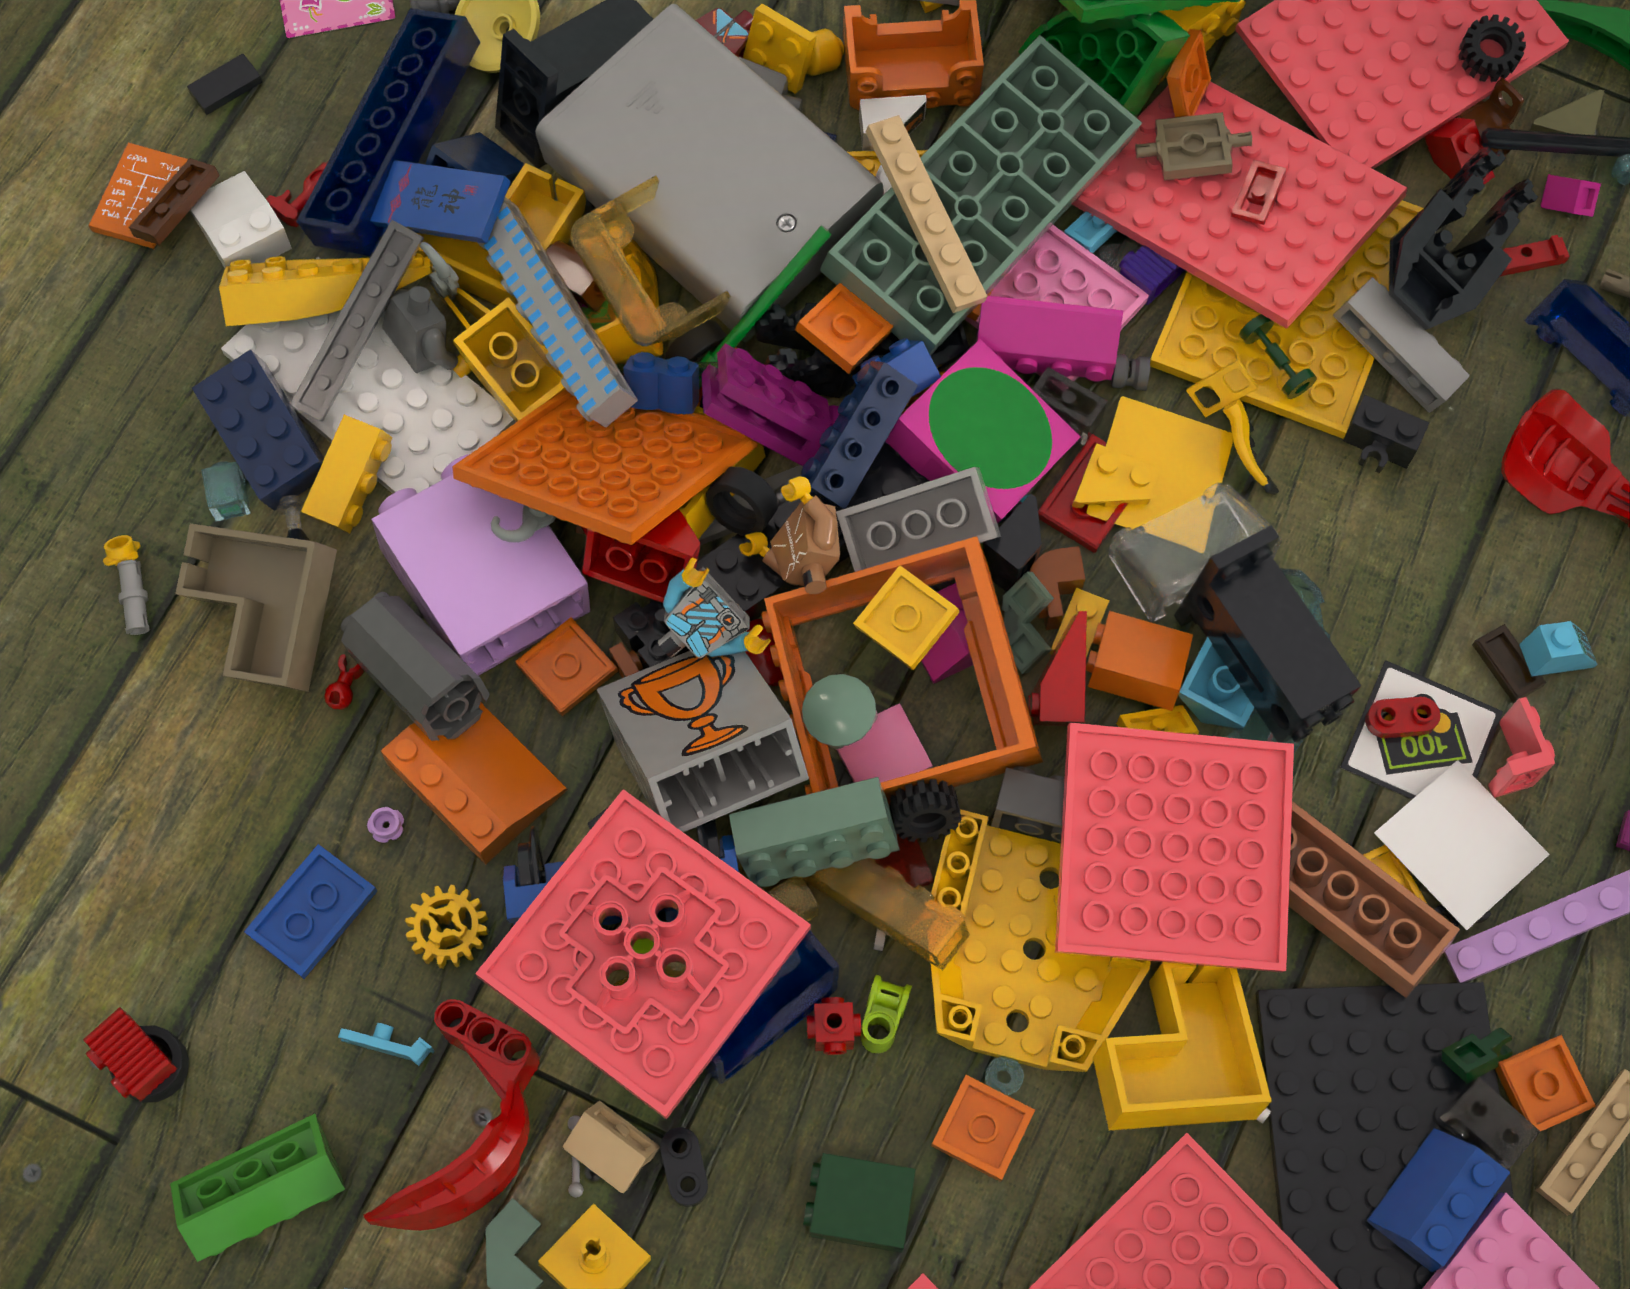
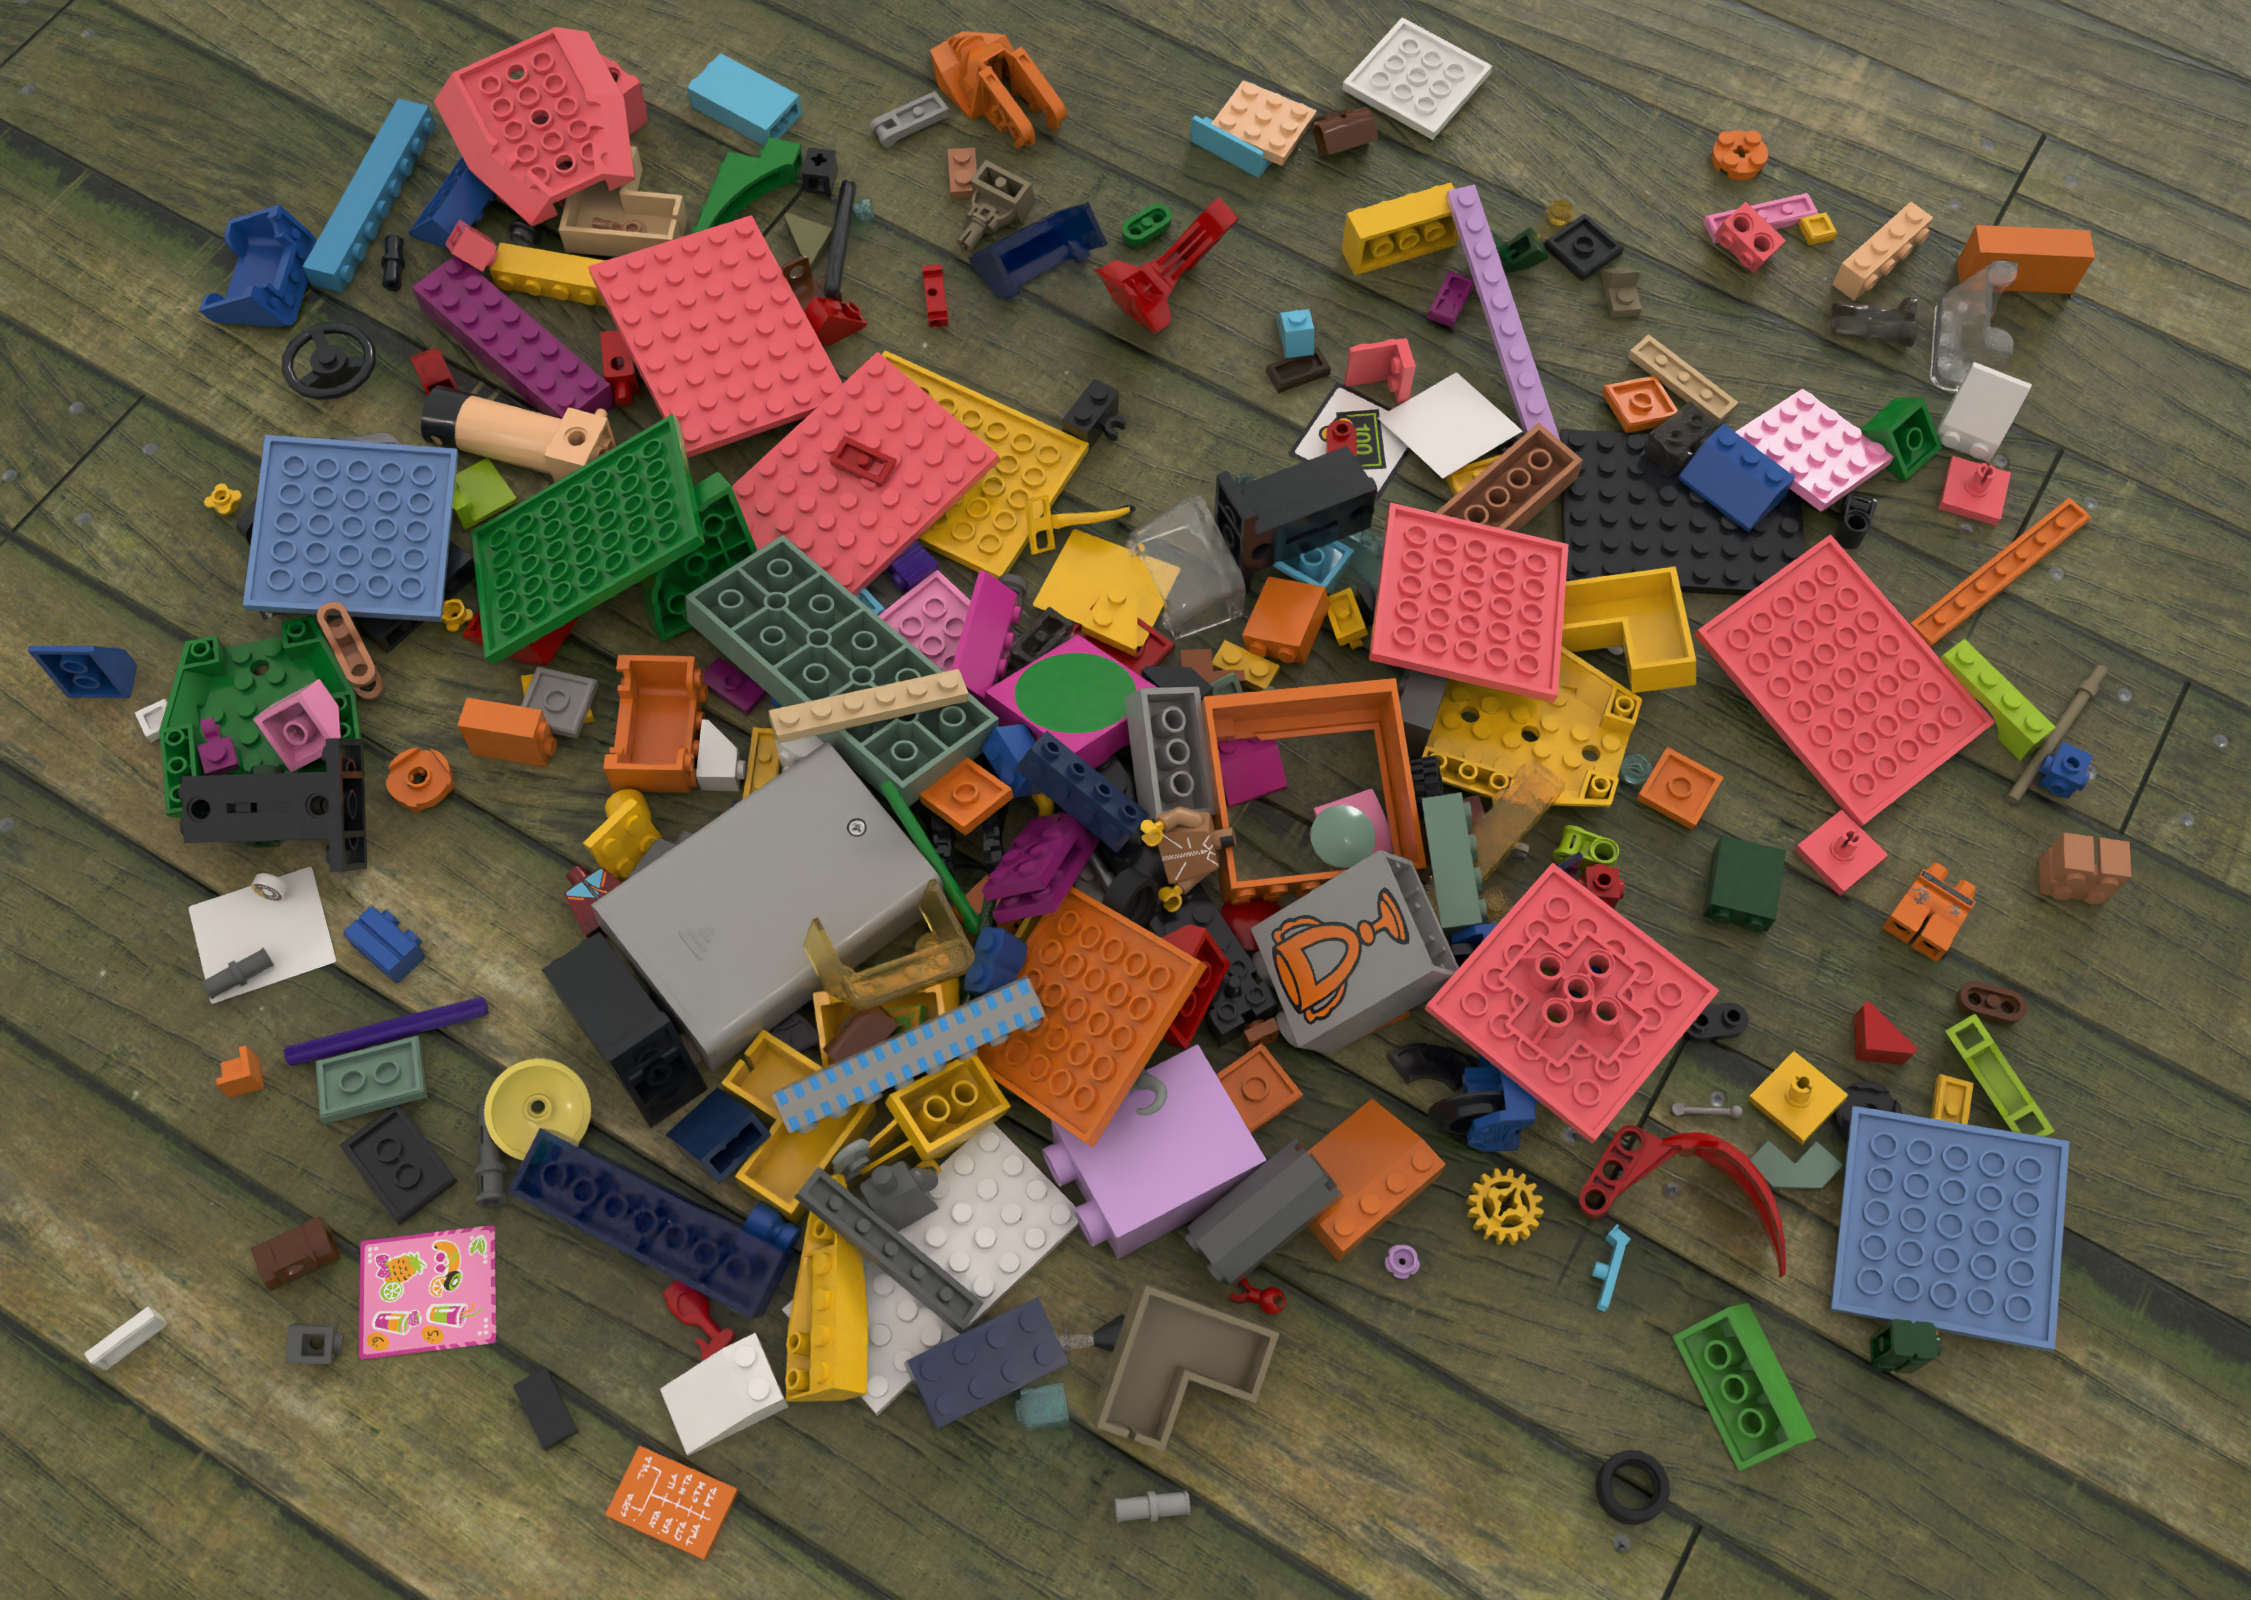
camera: 85 degrees left, 5 degrees down
red brick [83,1007,177,1101] -> none
yellow plate [103,535,141,566] -> none
reddish brown plate [129,158,220,245] -> none
blue plate [244,844,378,979] -> none
yellow brick [301,414,393,534] -> none
blue tile [370,160,511,244] -> none
tan panel [563,1101,660,1193] -> none
torso [658,558,771,658] -> none
yellow plate [853,565,960,670] -> none
red slope [1027,611,1087,726] -> none
dark tan plate [1135,112,1252,180] -> none
orange plate [1166,29,1211,118] -> none
dark green wheel [1239,314,1317,399] -> none
light grey brick [1333,277,1470,413] -> none
black connector [1389,147,1538,330] -> none
dark green plate [1442,1028,1512,1083] -> none
black tyre [1459,14,1526,82] -> none
dark pink panel [1541,174,1601,217] -> none

